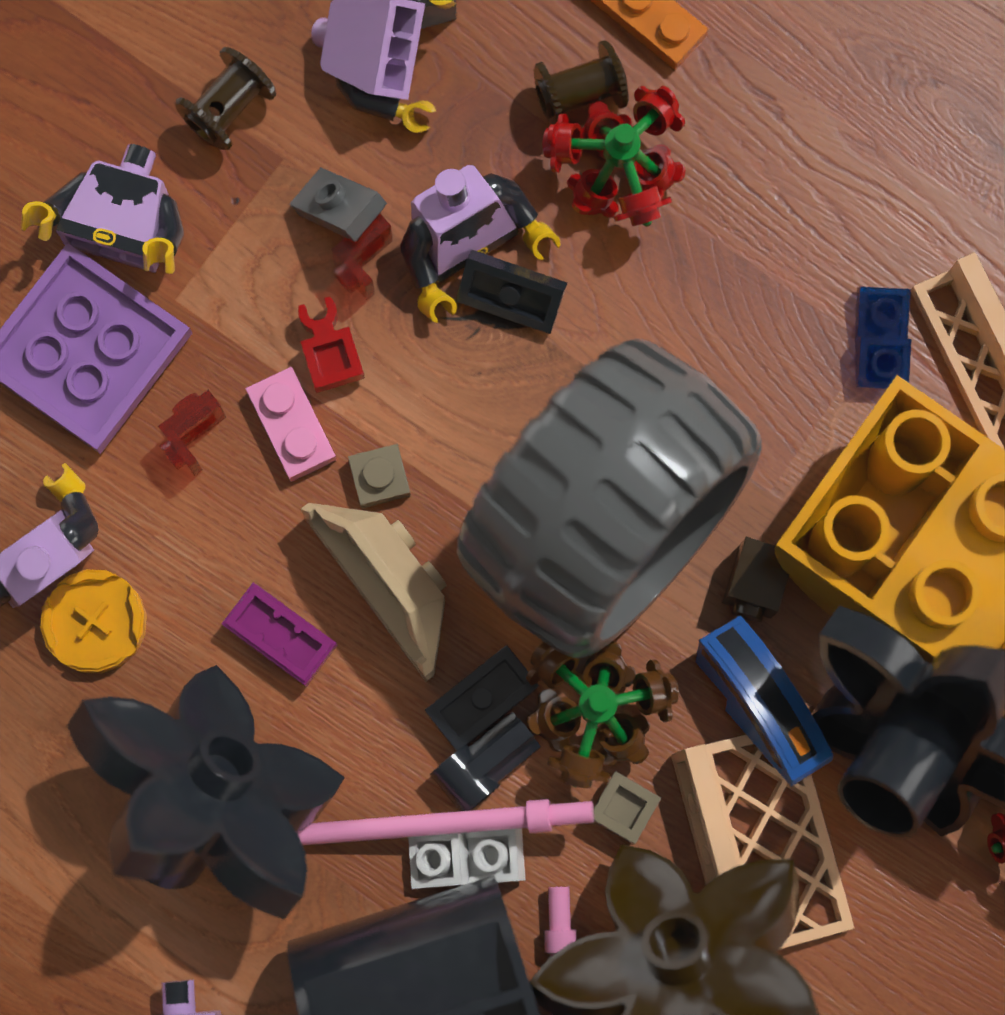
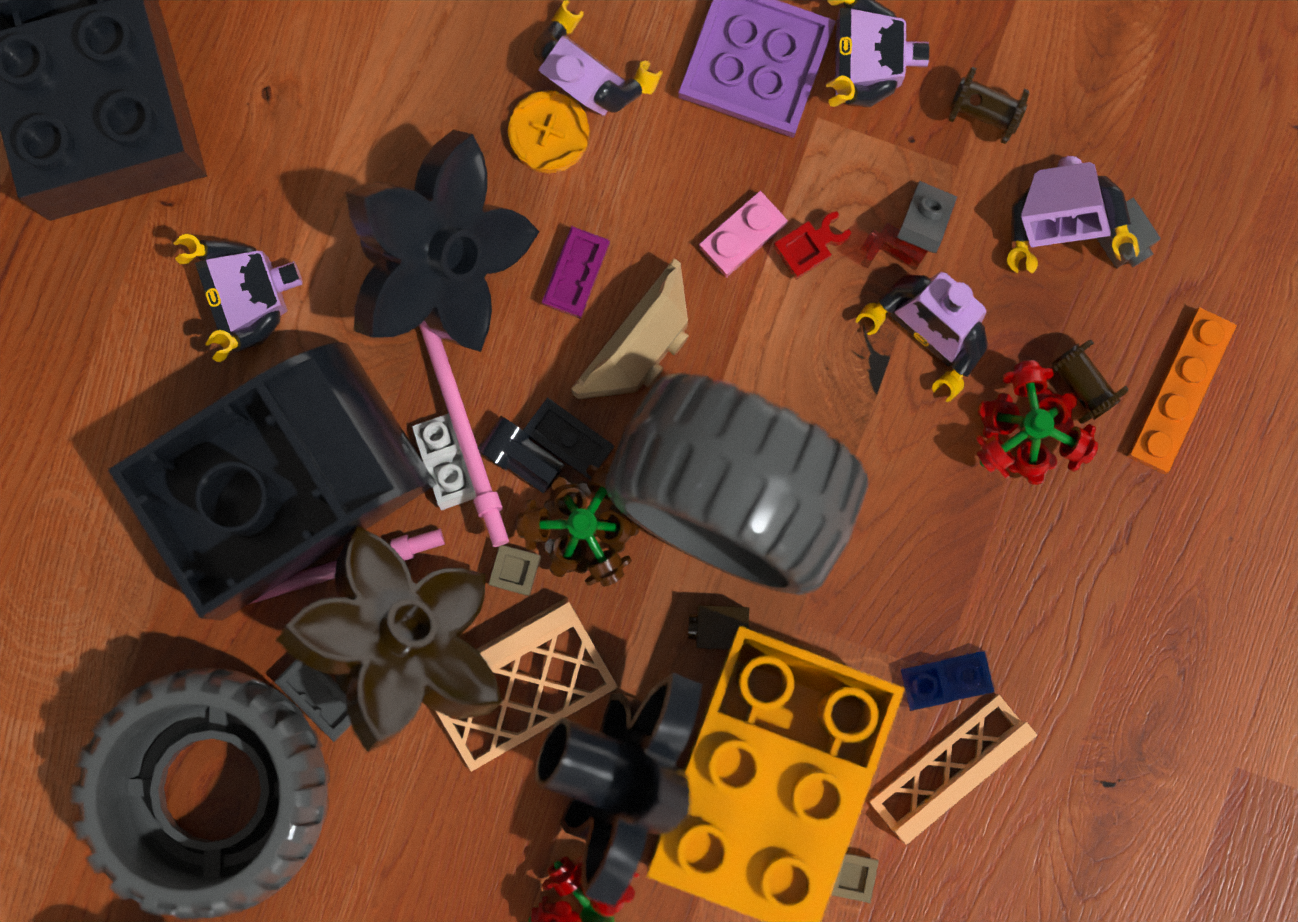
camera: 80 degrees right, 5 degrees up
clear red bracket [158,389,226,476] -> none
dark tan plate [348,444,411,509] -> none
black plate [455,250,568,334] -> none
blue slope [696,615,834,786] -> none

